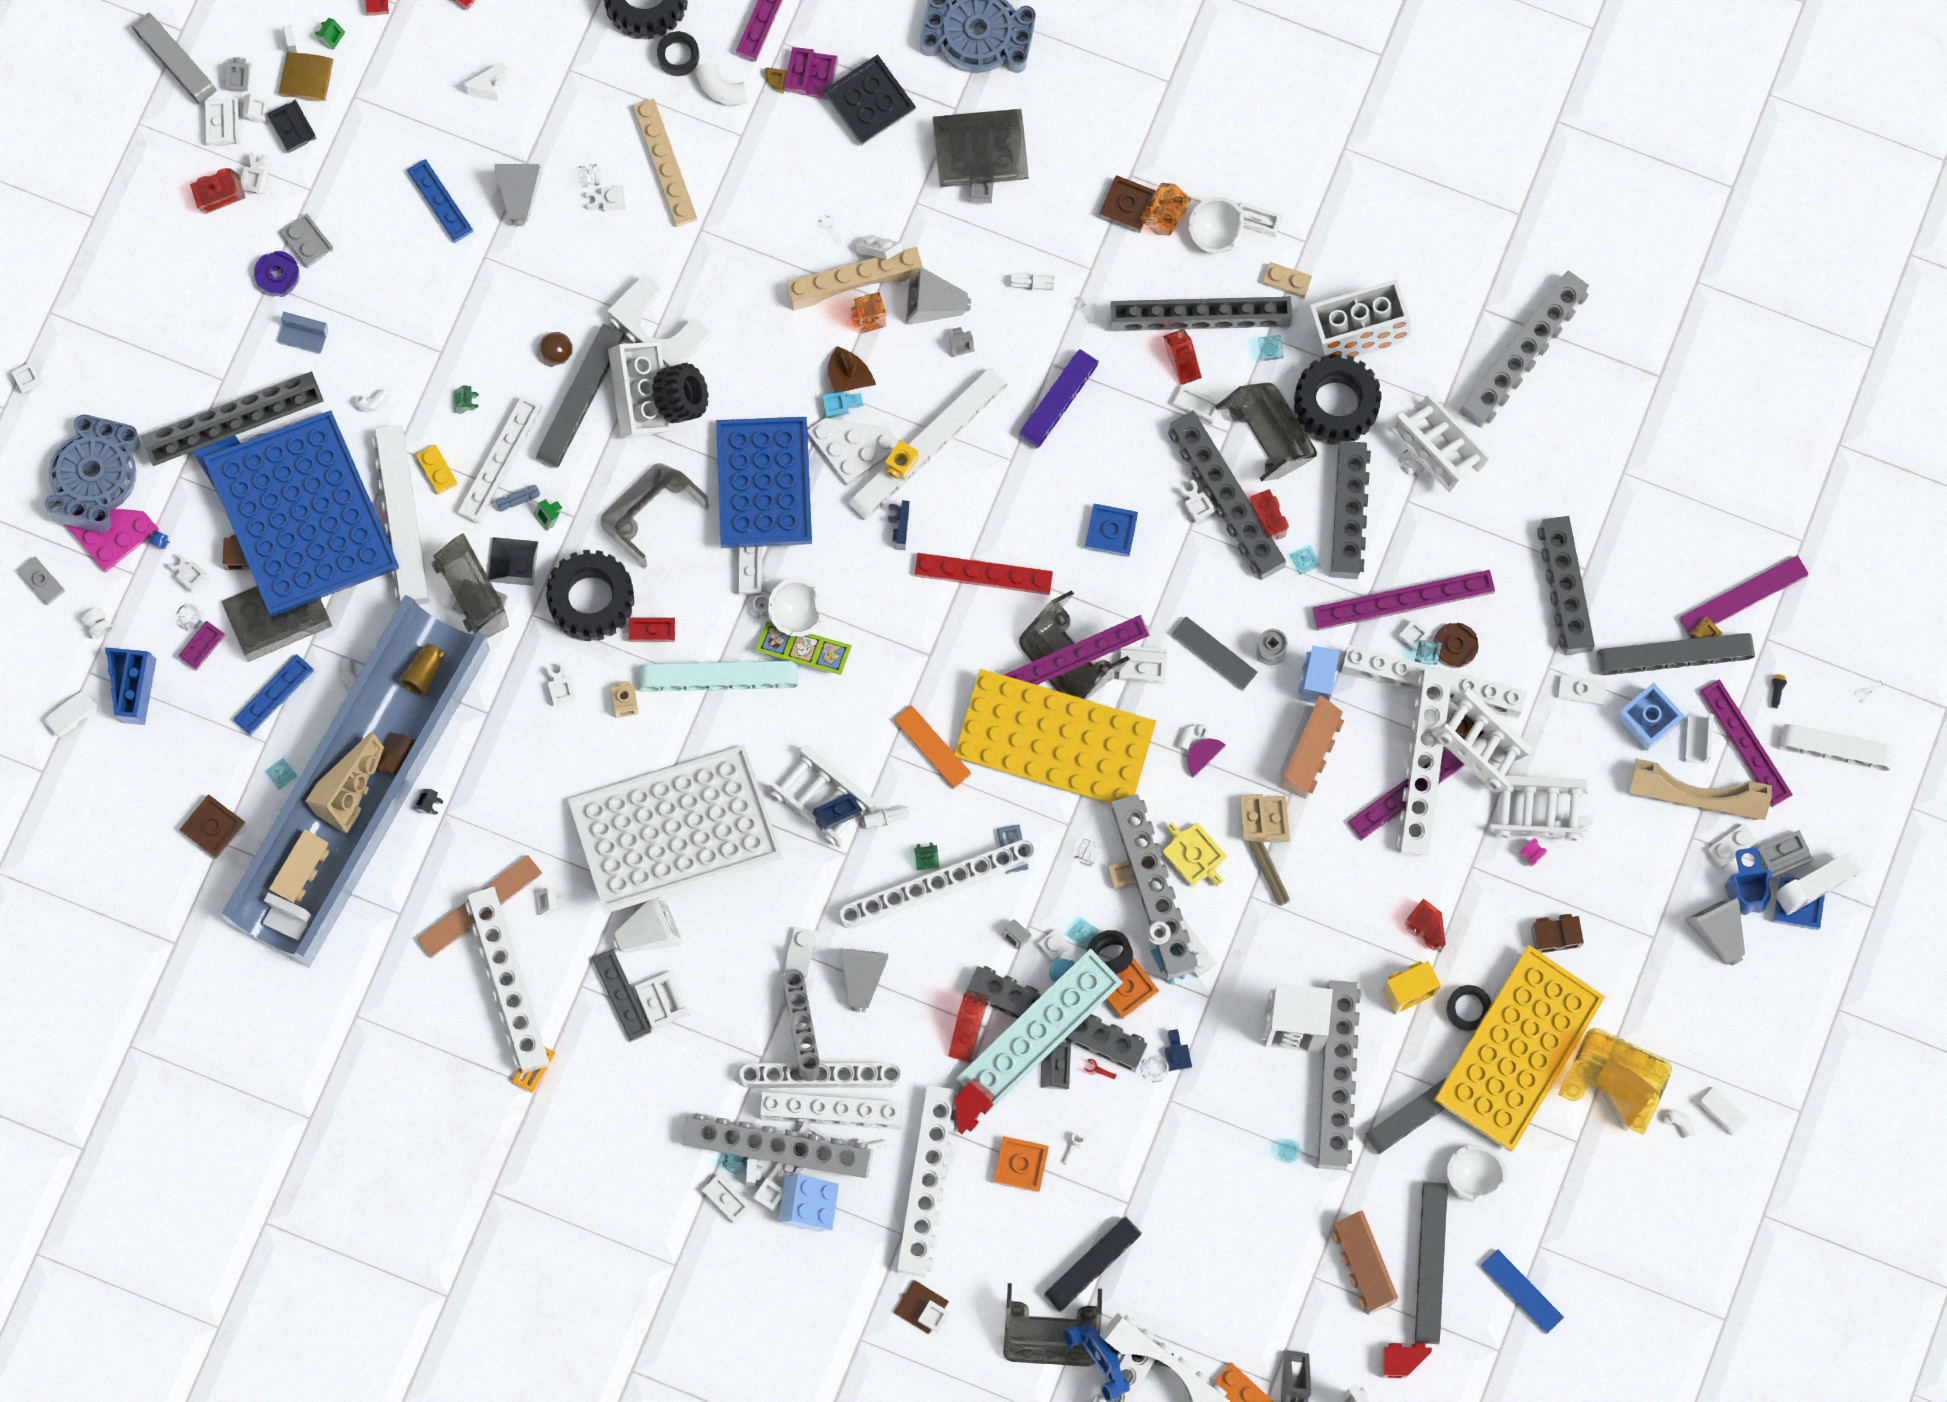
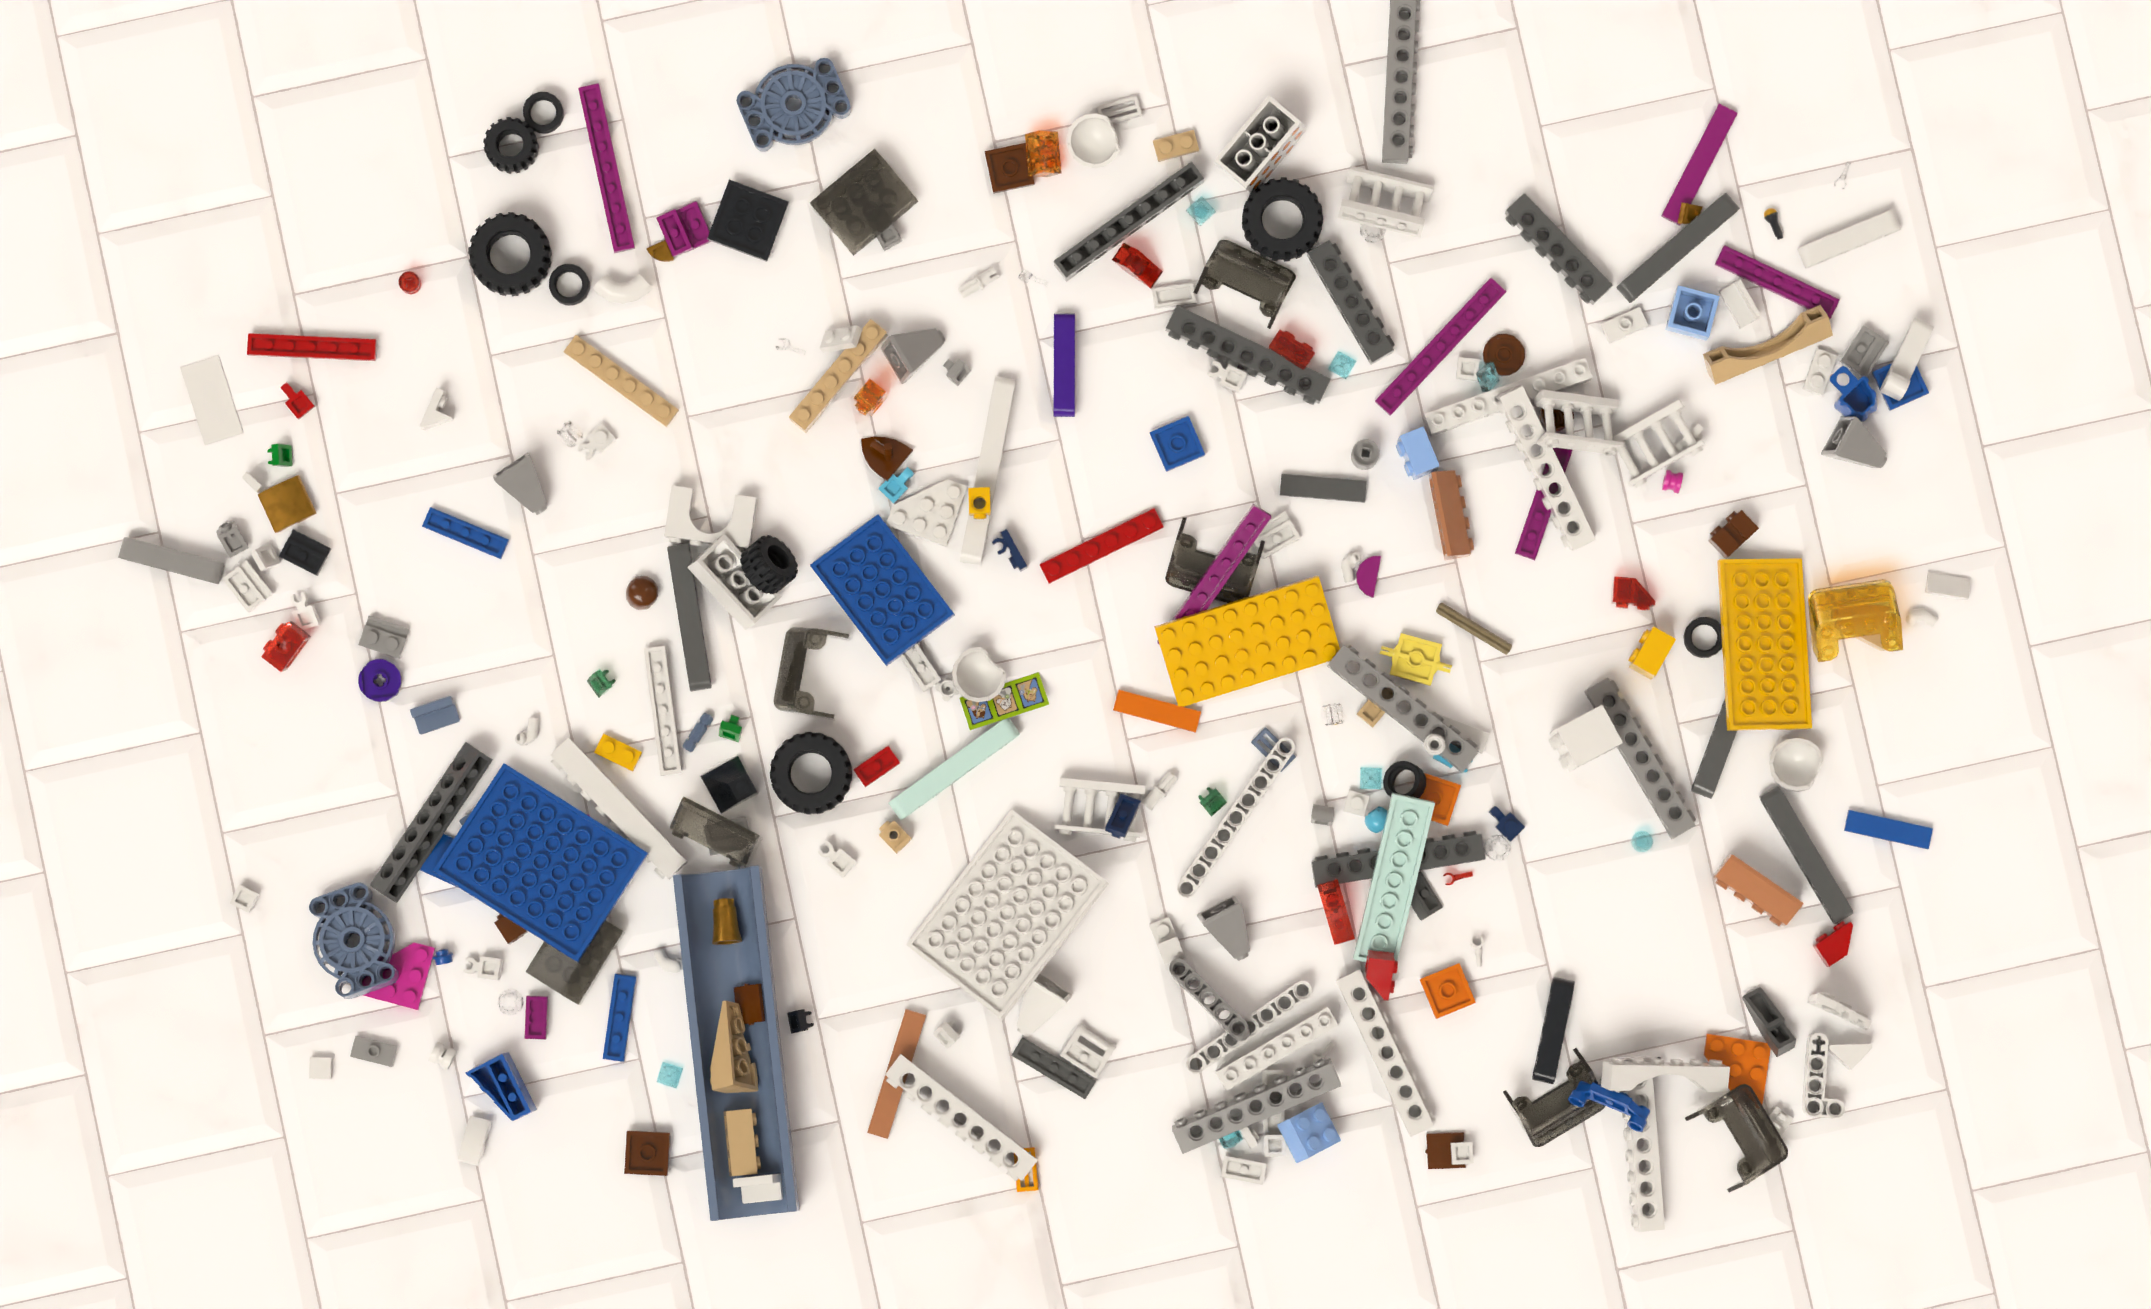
camera: 30 degrees left, 10 degrees up
tan slope [1240,794,1290,842] -> none

